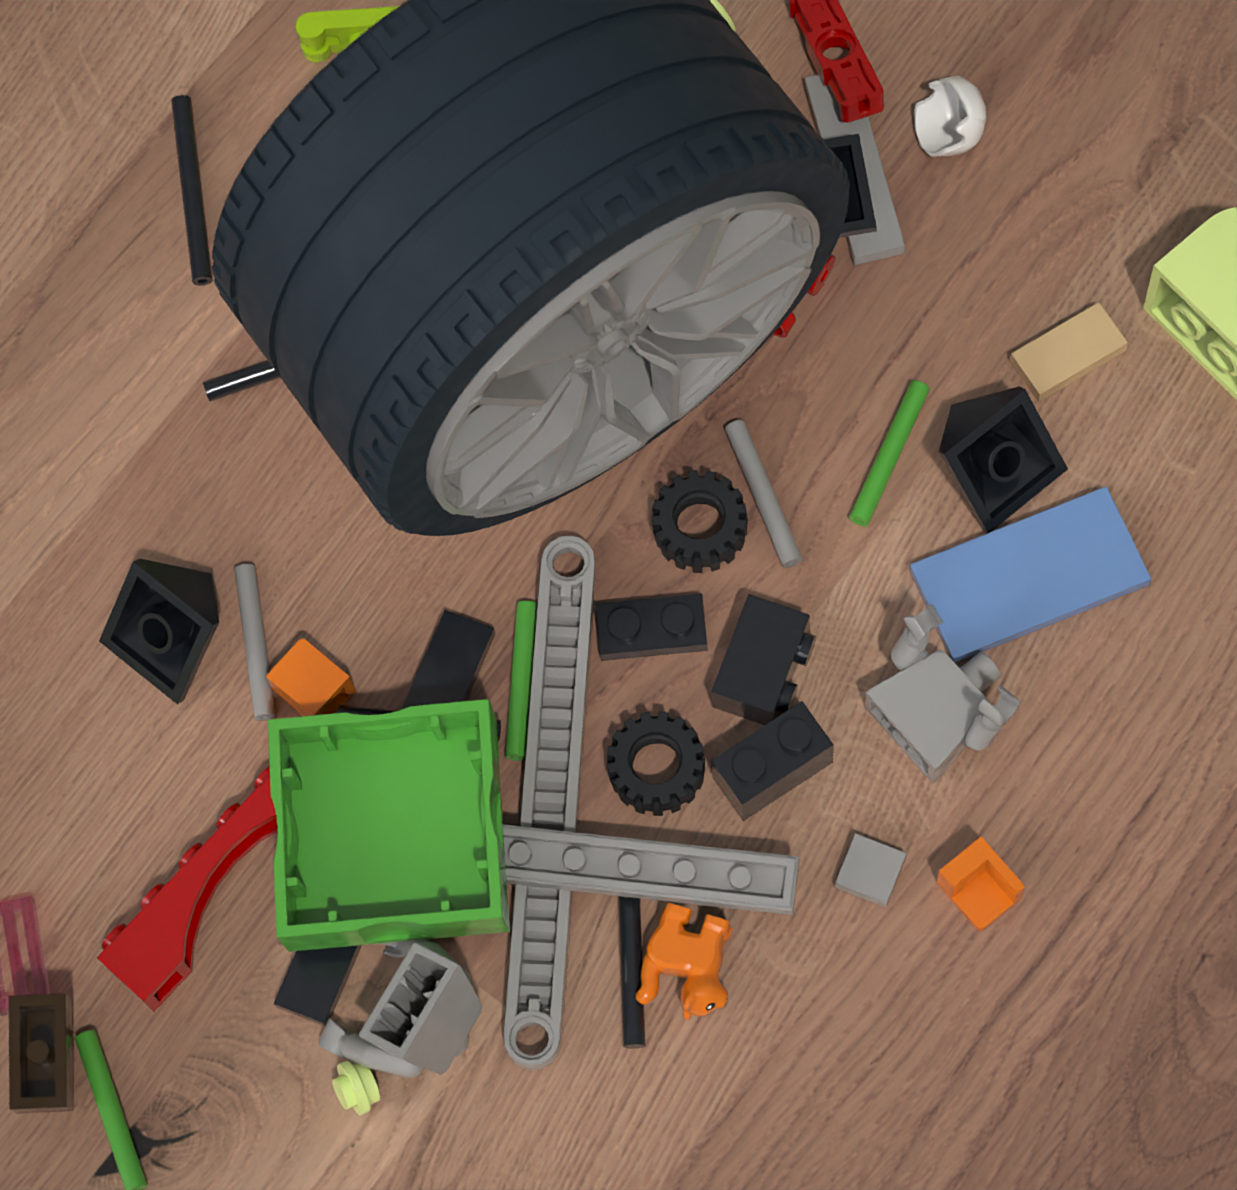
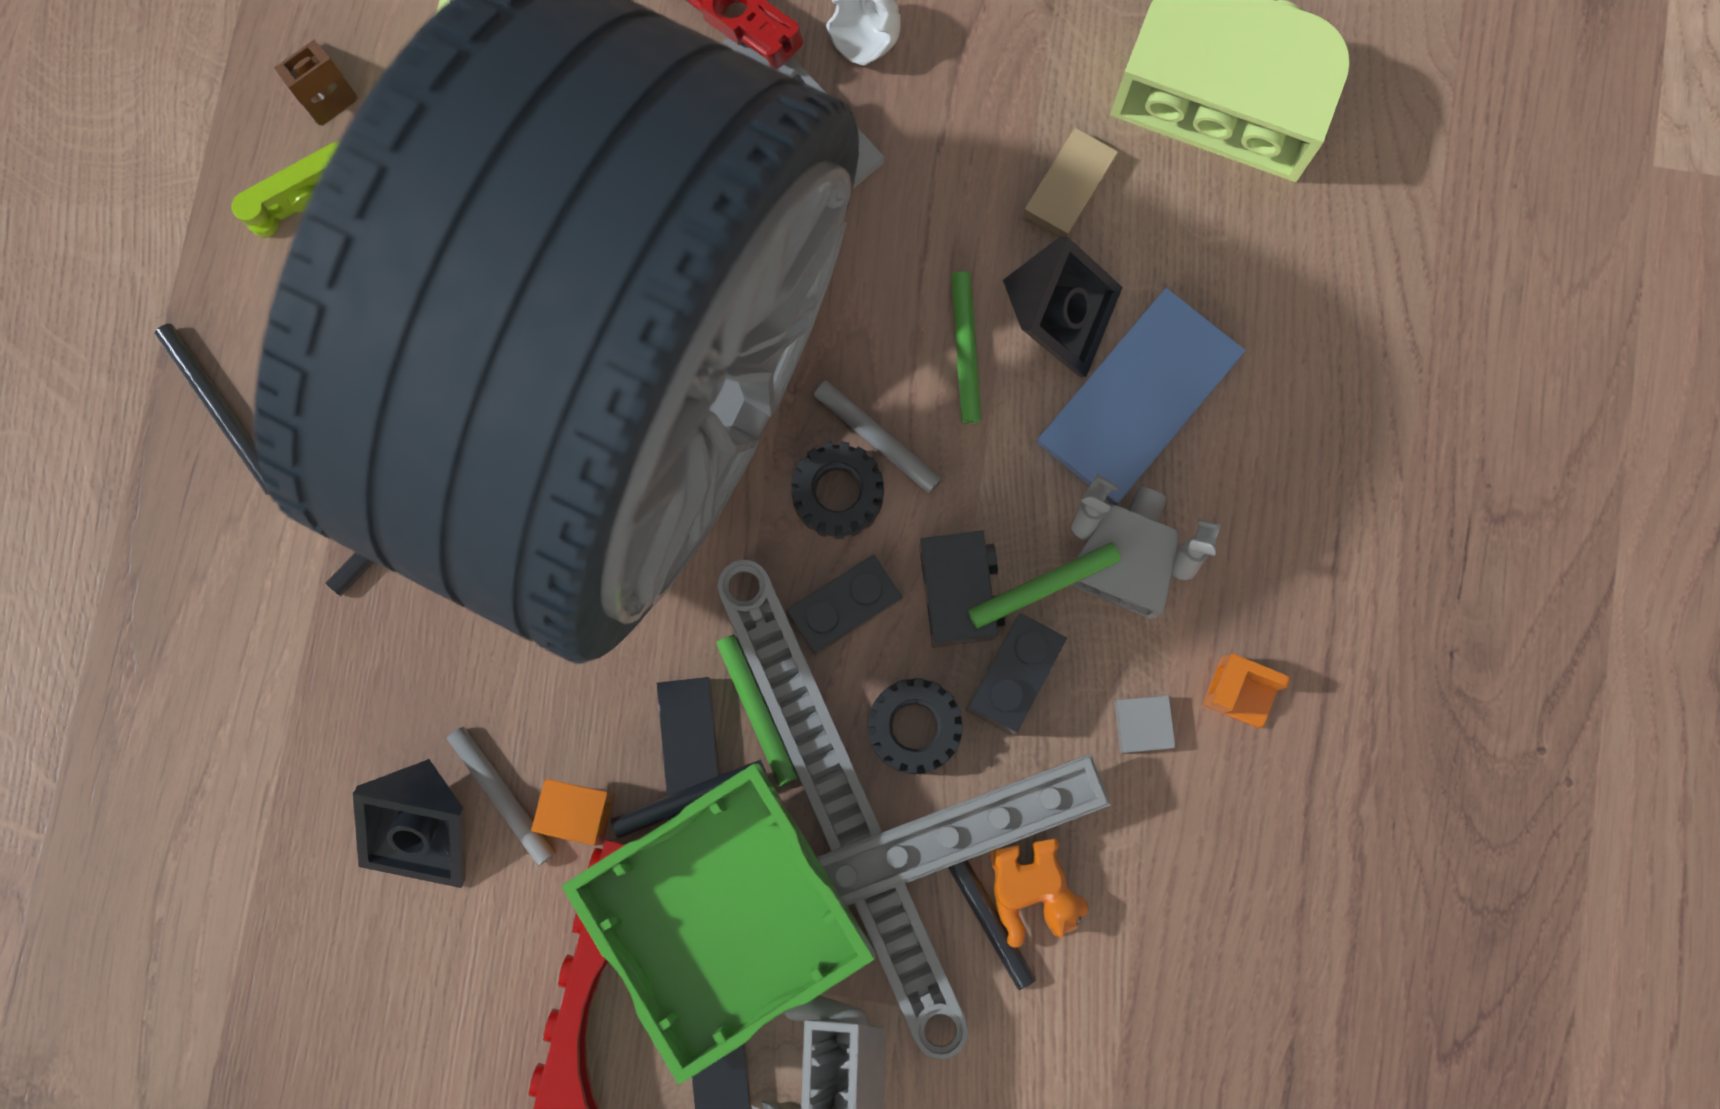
camera: 35 degrees left, 10 degrees up
none -> bright green piece [968,542,1121,629]

